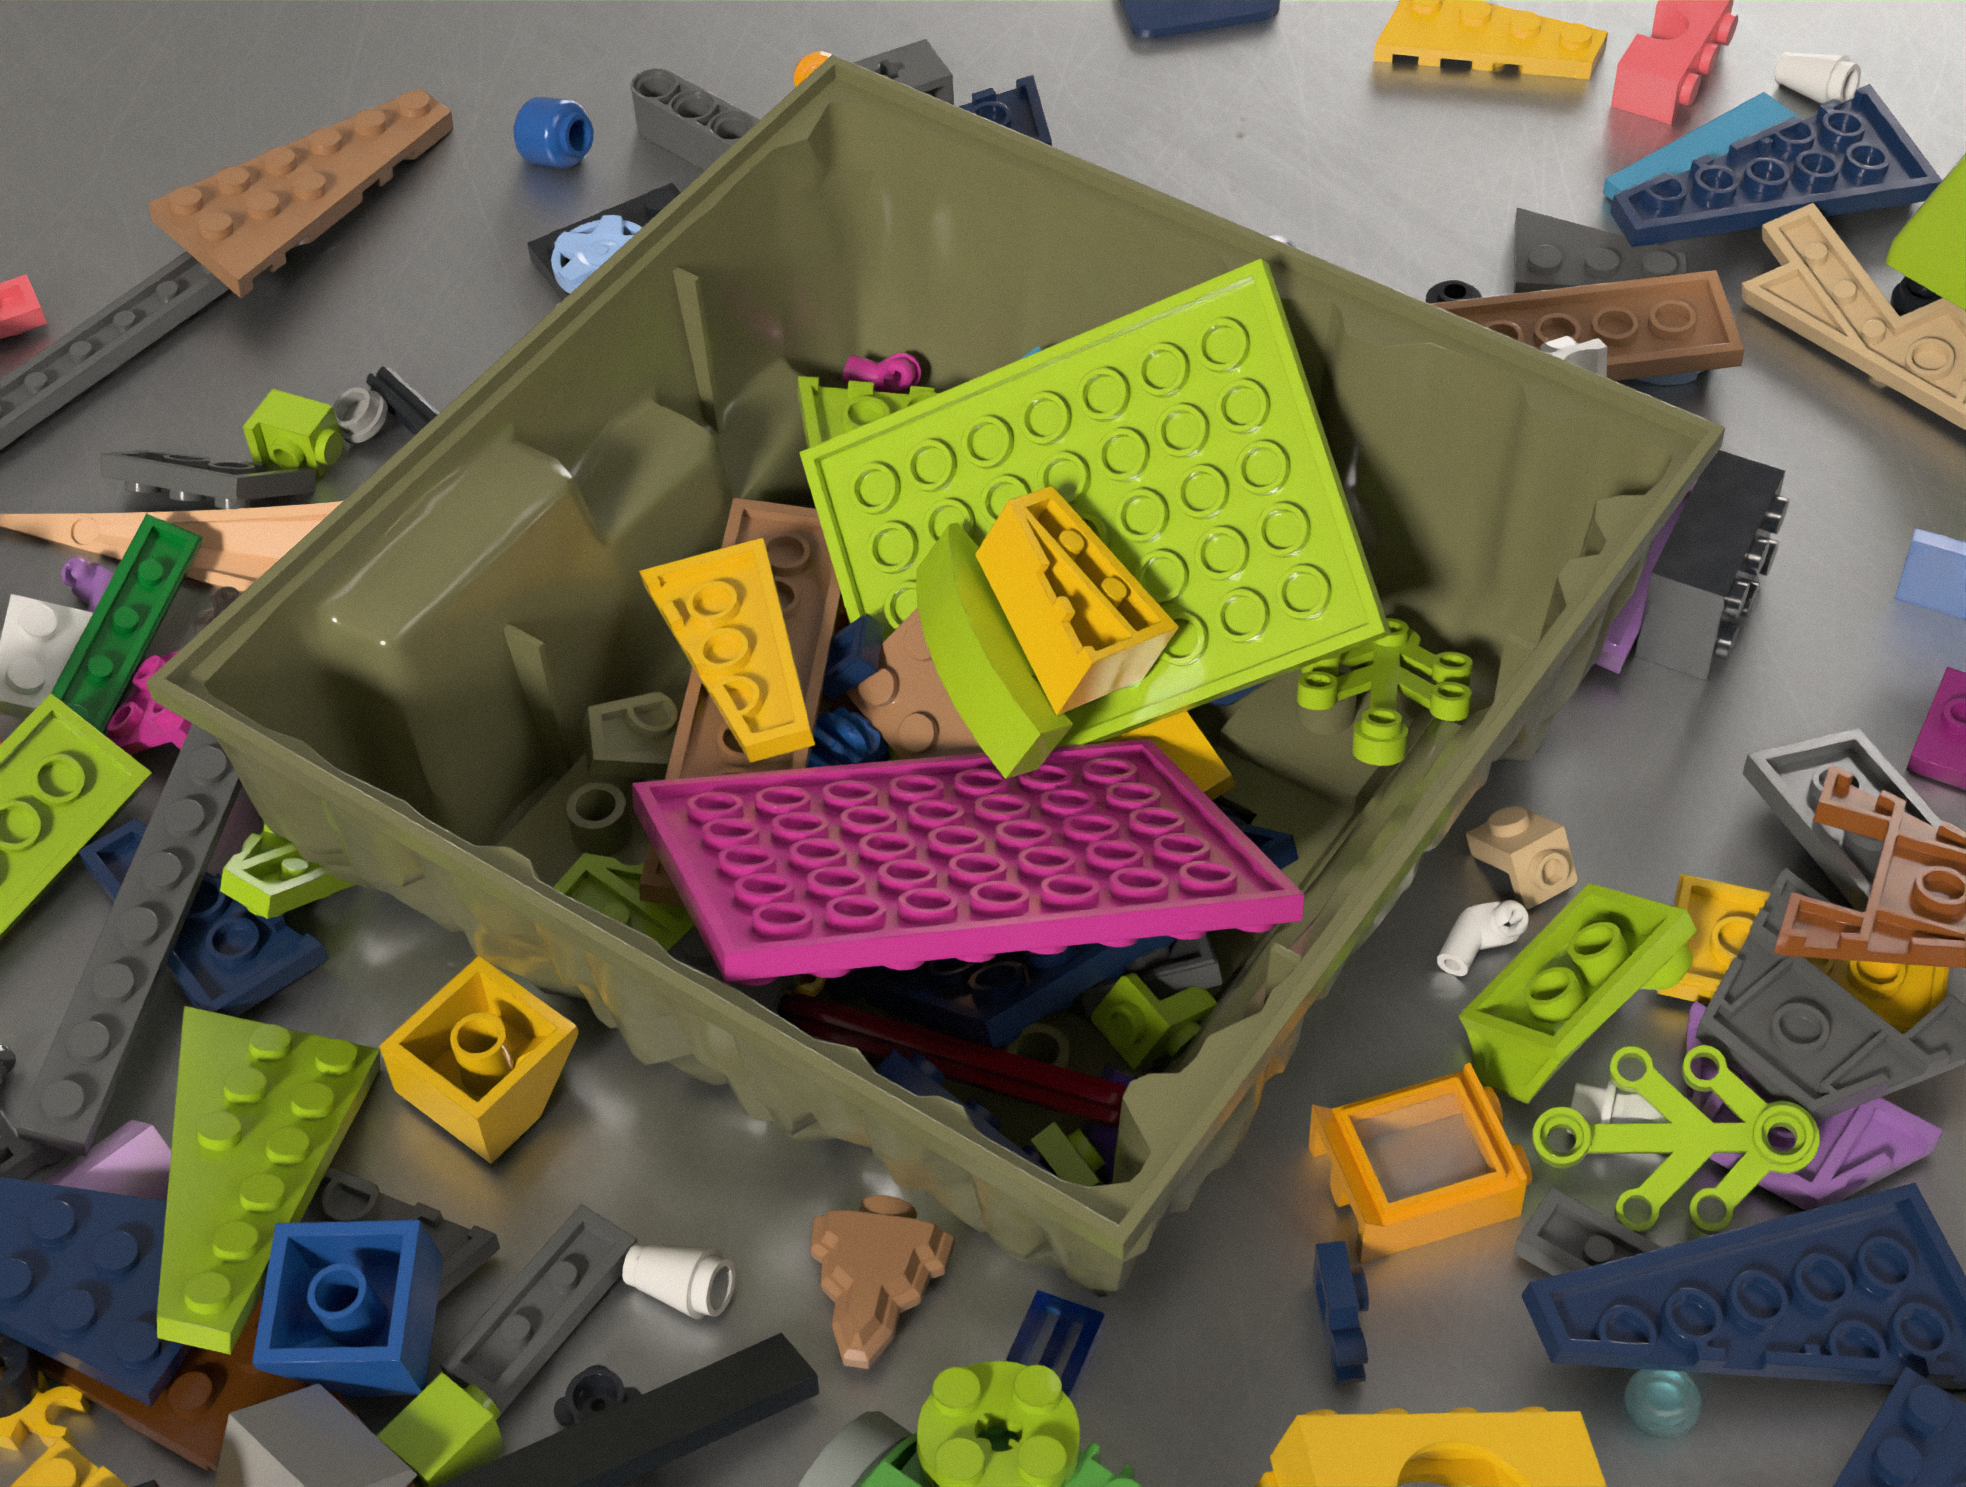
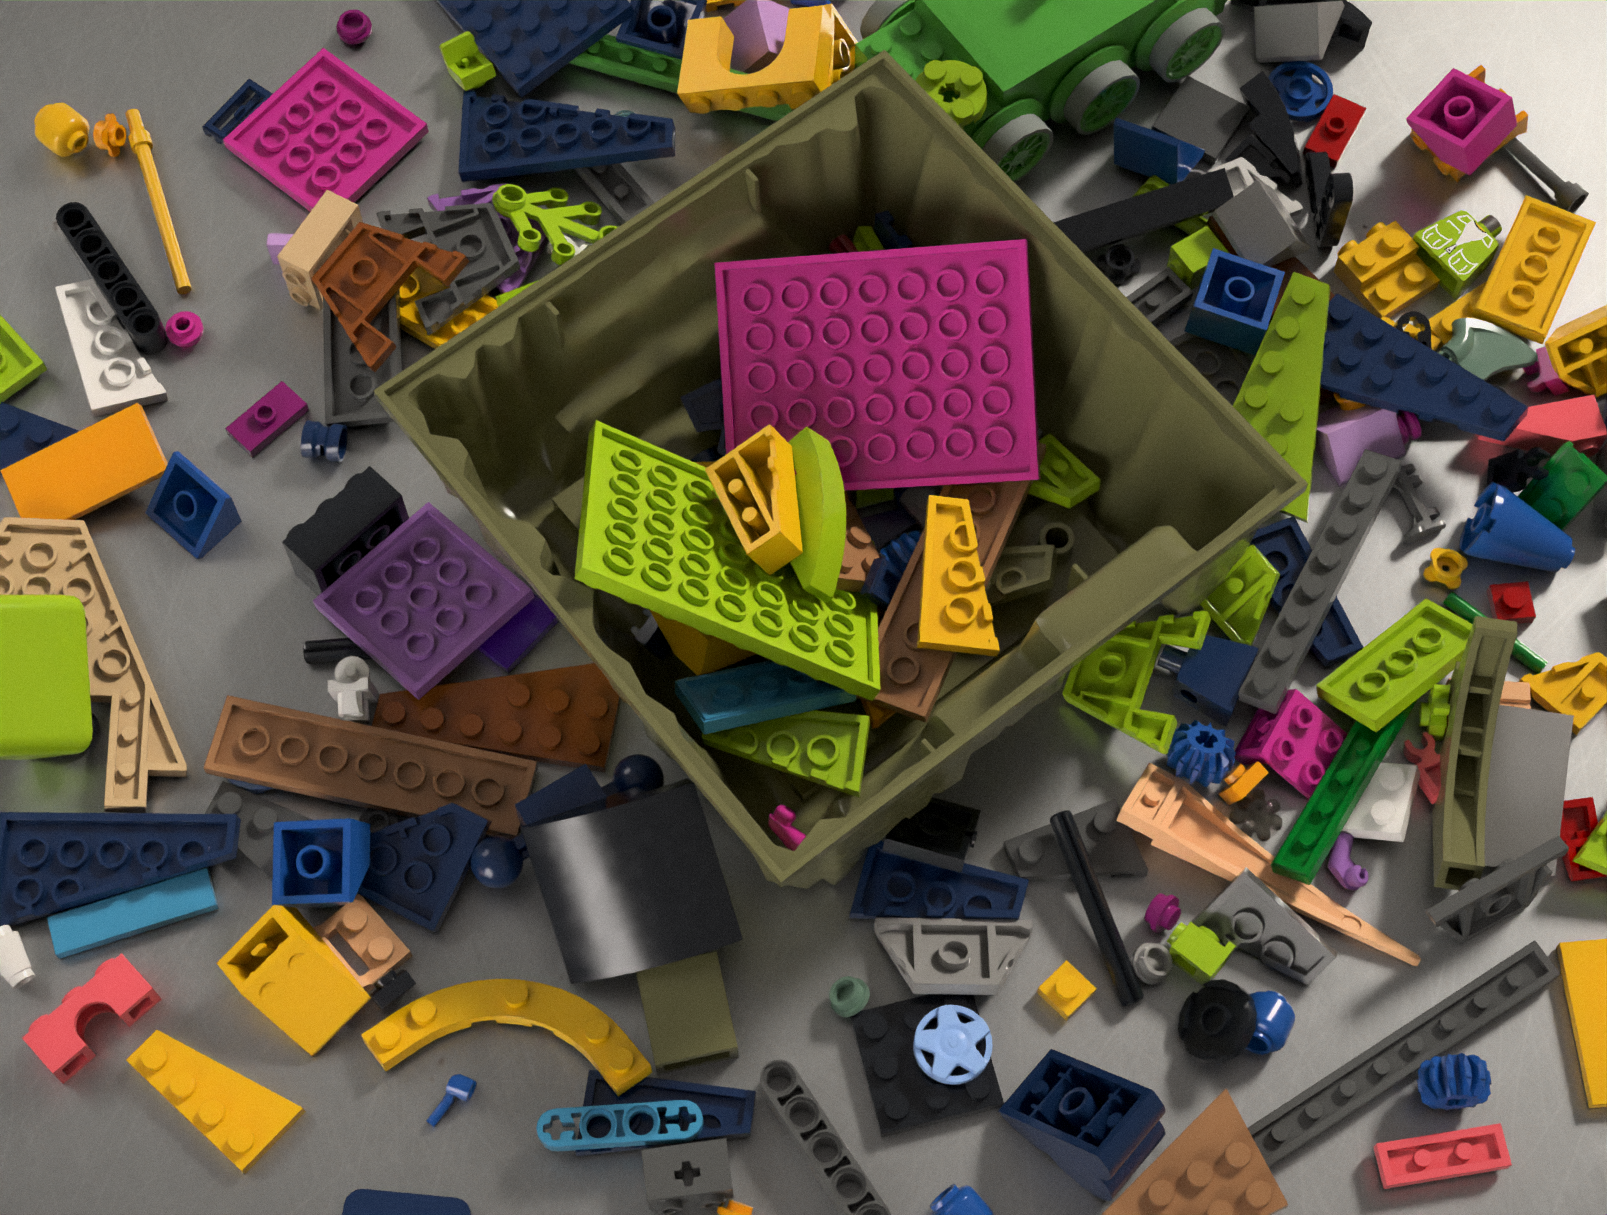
camera: 165 degrees left, 15 degrees up
lime plant [1297,618,1473,766] -> none
none -> yellow slope [216,905,371,1056]
none -> blue slope [272,818,370,909]
none -> dark blue wheel [300,420,348,462]
none -> light nougat plate [313,894,413,993]
none -> dark blue plate [357,803,492,932]
none -> yellow plate [361,979,653,1096]
none -> black plate [369,968,416,1009]
none -> blue hand [426,1074,477,1127]
none -> dark azure beam [536,1100,704,1151]
none -> dark blue brick [998,1049,1166,1201]
none -> yellow plate [1037,960,1097,1021]
none -> magenta plate [1144,893,1181,934]
none -> black tile [1178,979,1257,1064]
none -> blue head [1245,991,1295,1055]

